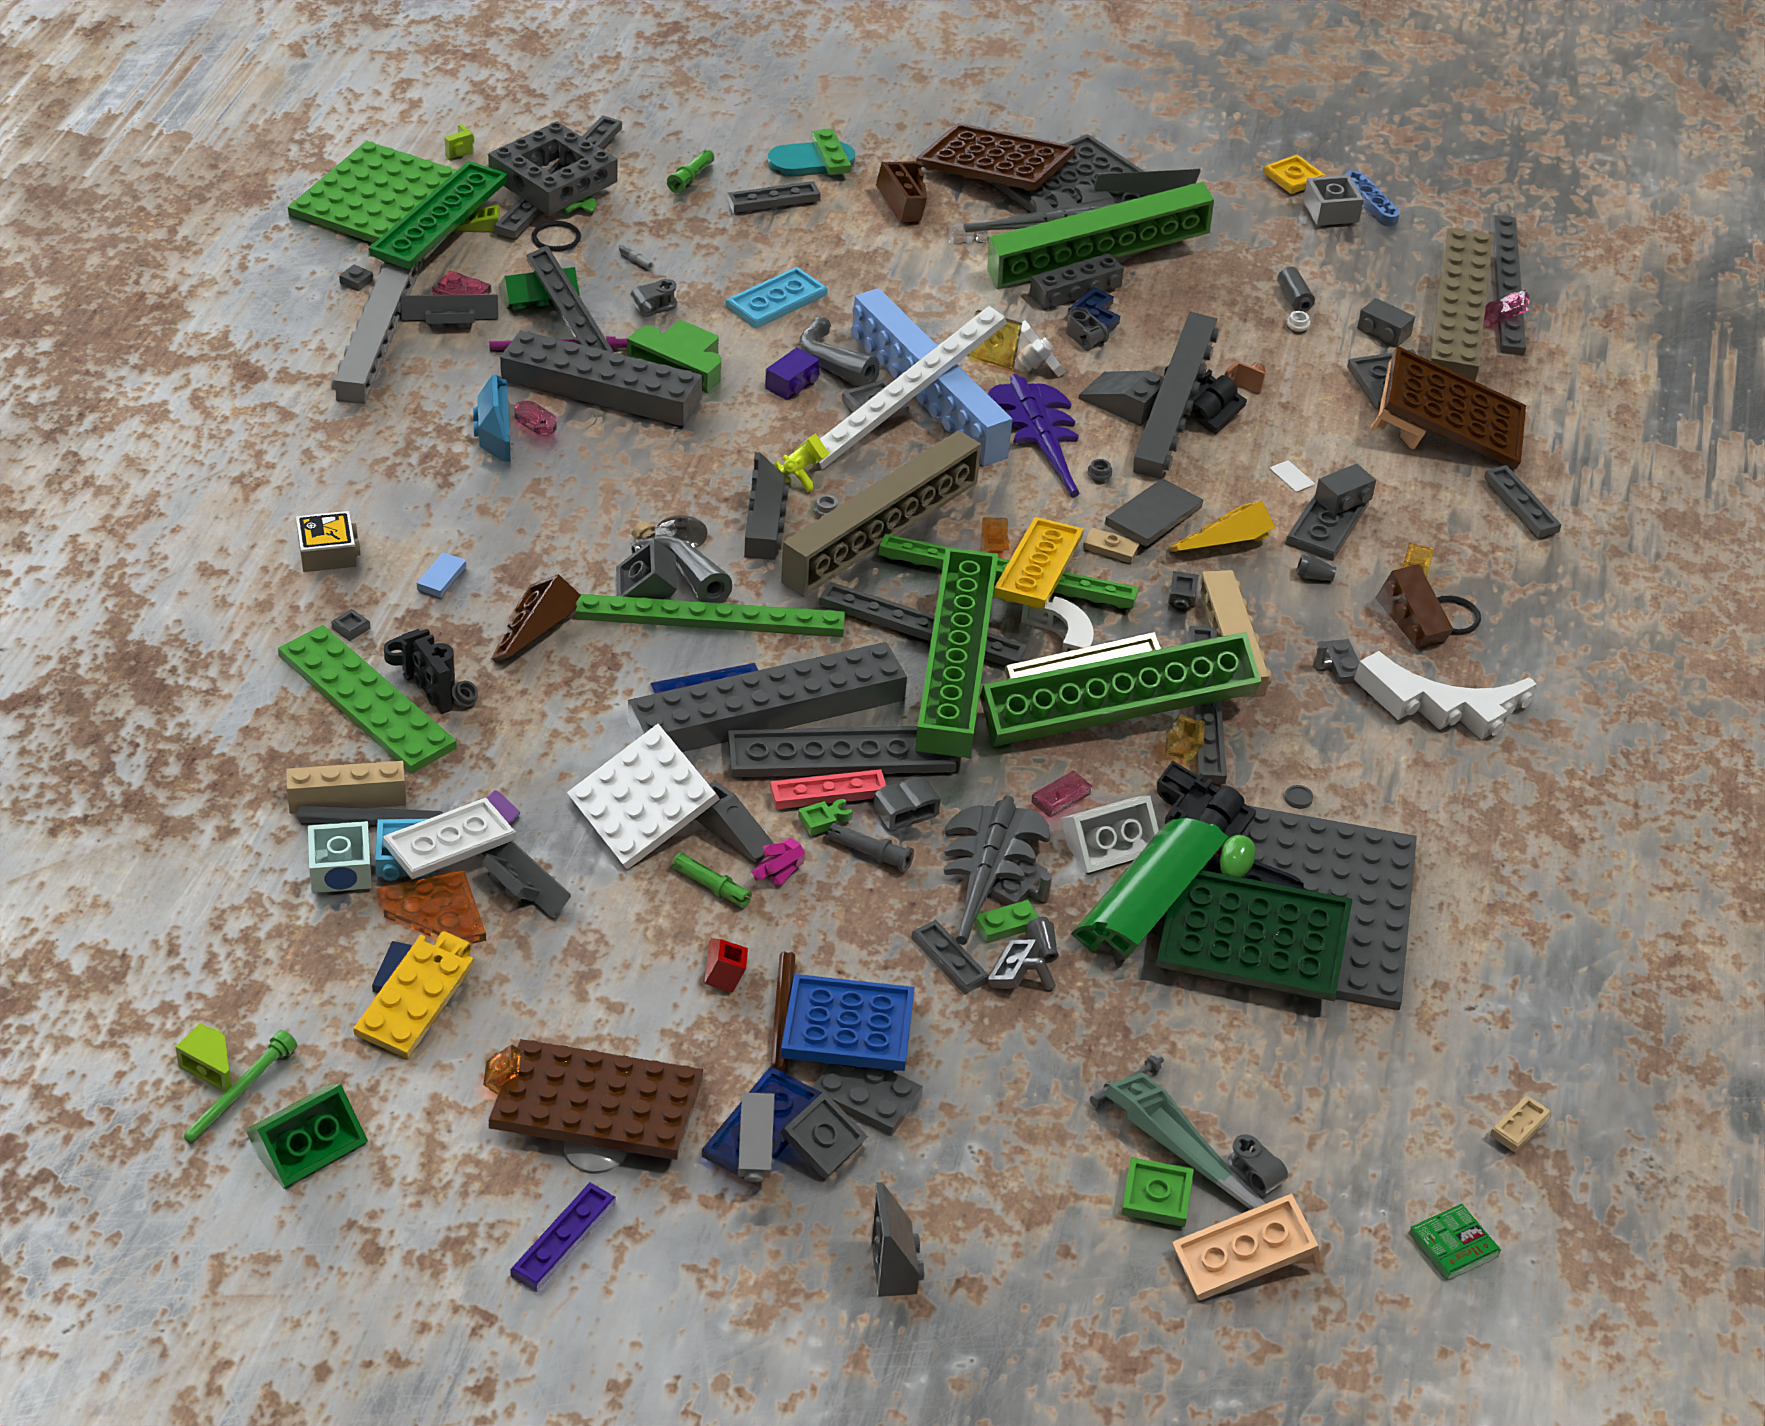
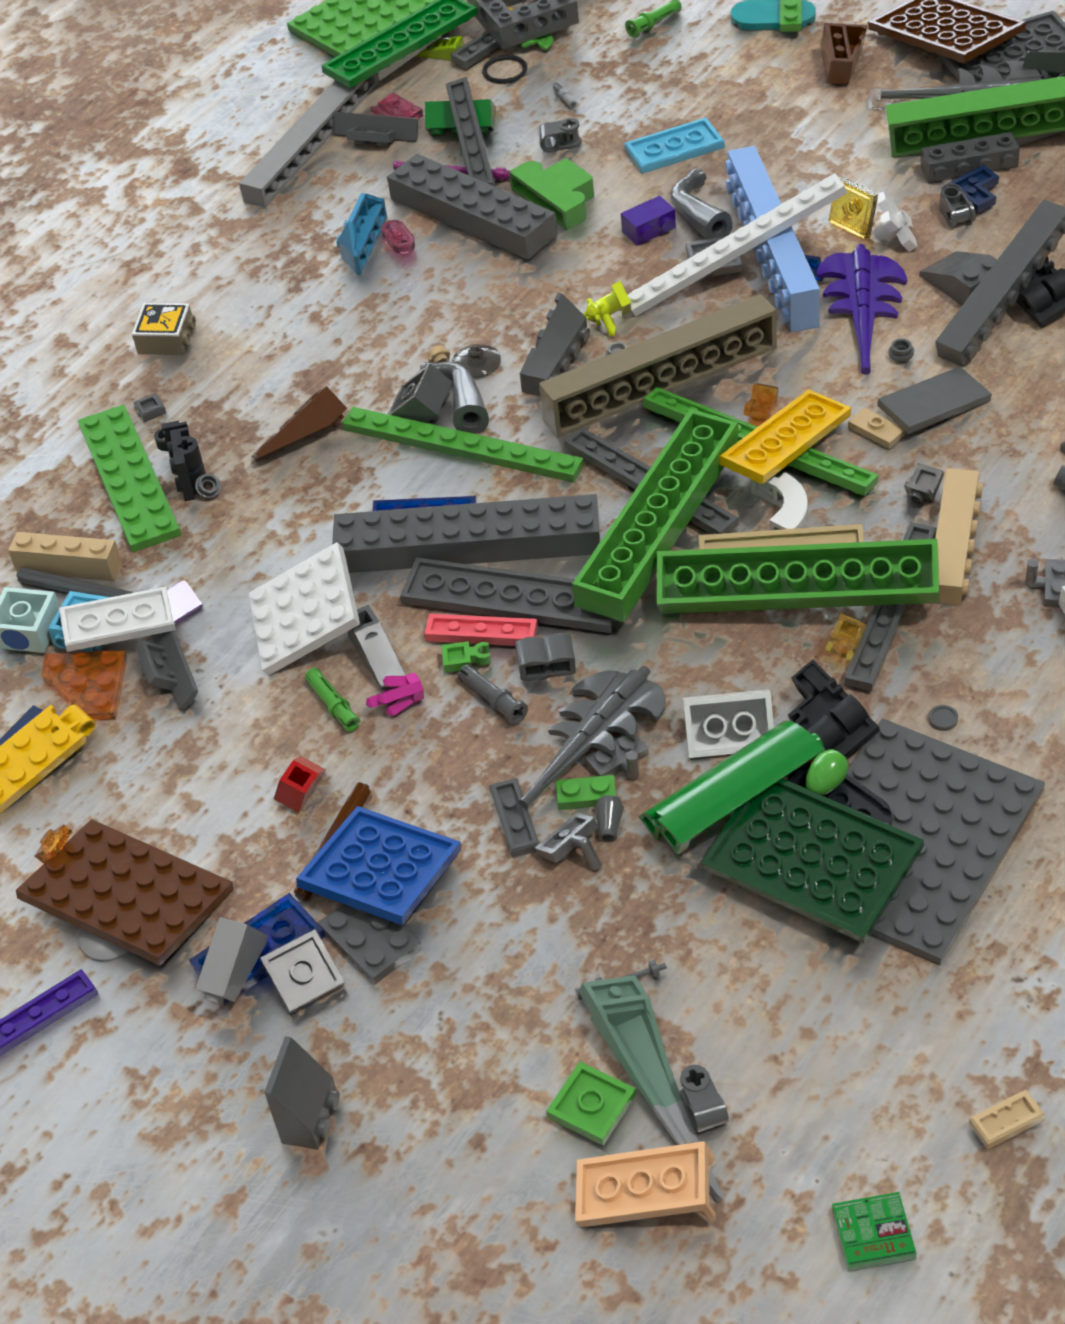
camera: 30 degrees right, 5 degrees up
dark grey plate [339,264,373,291] -> none
light blue tile [417,552,467,598] -> none
dark grey plate [727,181,821,213] -> none
clear pink plate [1031,770,1093,818] -> none
yellow wedge [1168,500,1276,552] -> none

